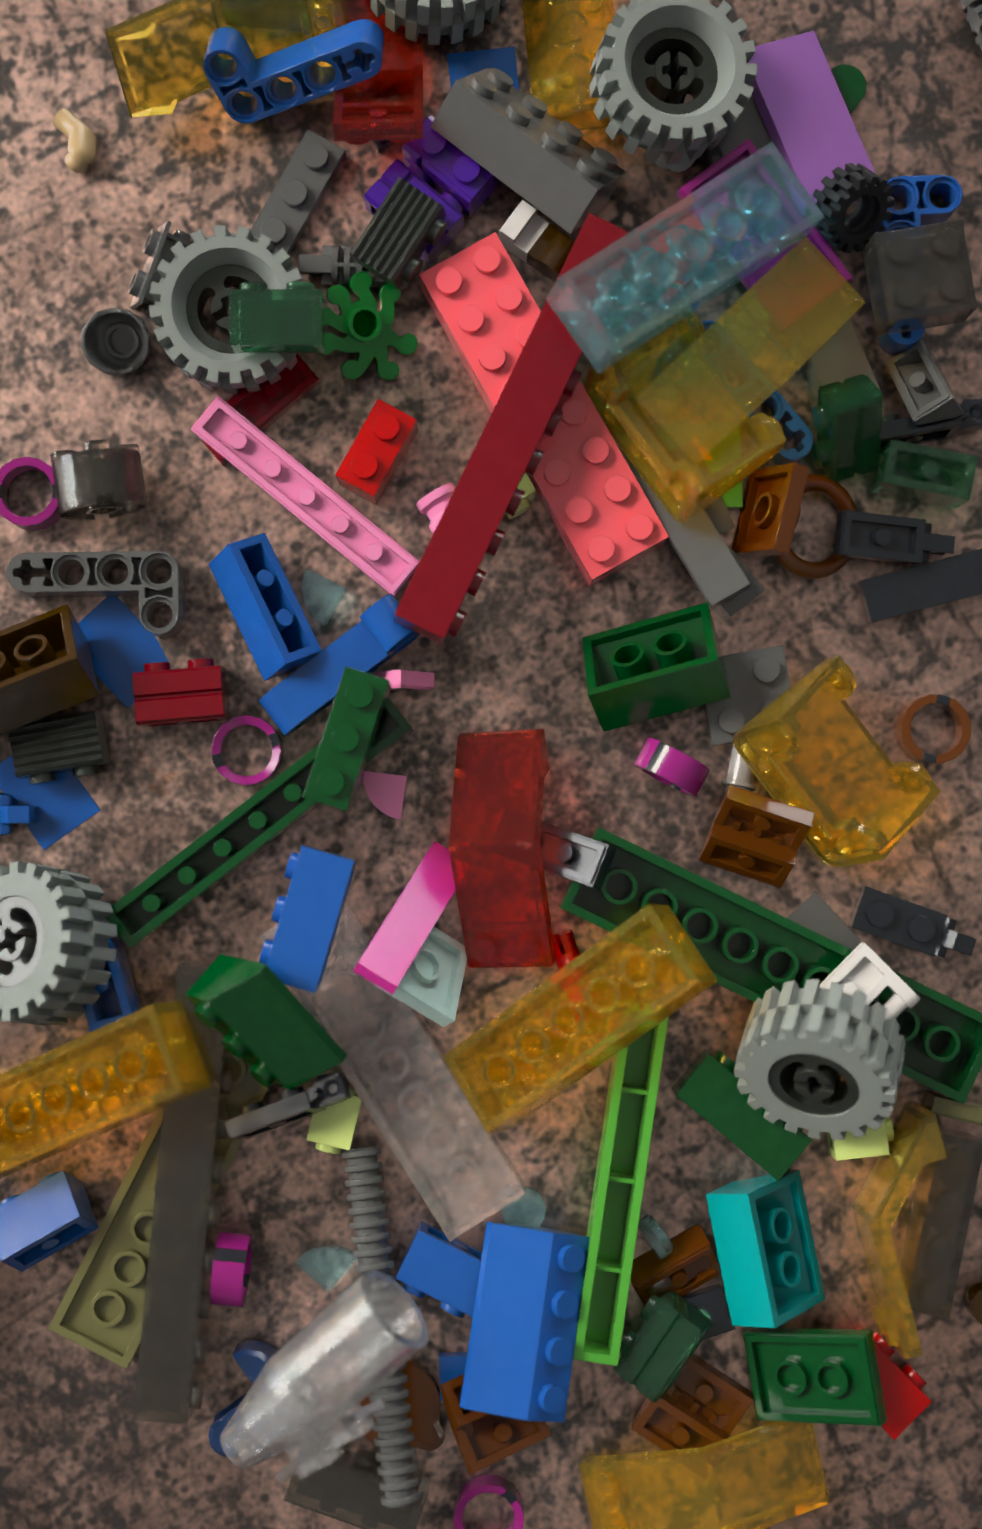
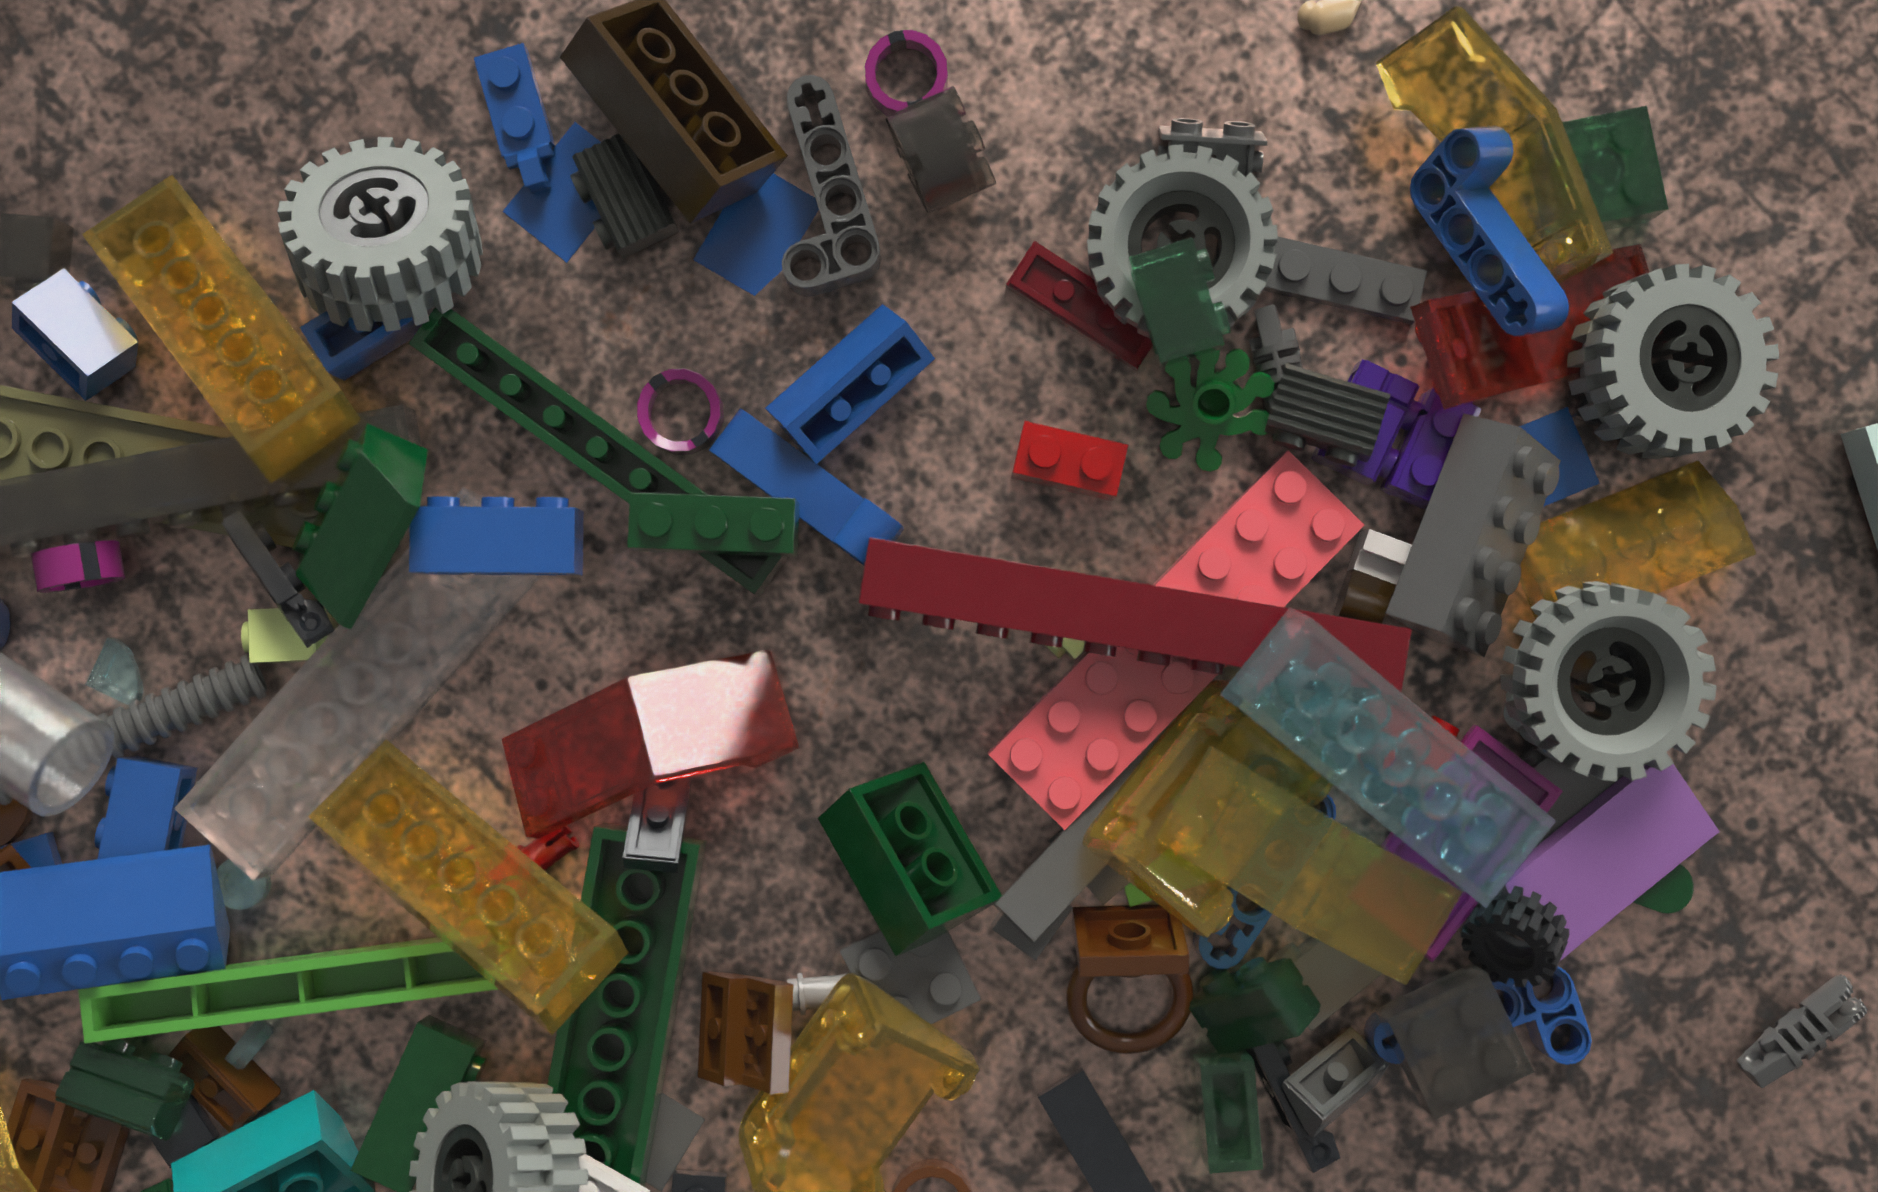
camera: 85 degrees right, 0 degrees up
dark grey hair [81,308,151,375] -> none
dark red brick [132,658,230,727] -> none
bright pink tile [190,396,420,597] -> none
clear light blue tile [302,569,346,628] -> none
tile [353,841,472,995] -> none
bright pink tile [363,771,407,820] -> none
bright pink tile [373,670,435,691] -> none
light aqua plate [374,927,469,1027] -> none
bright pink wheel [416,483,455,533] -> none
magenta piece [634,738,710,797] -> none
black hinge [834,510,955,564] -> none

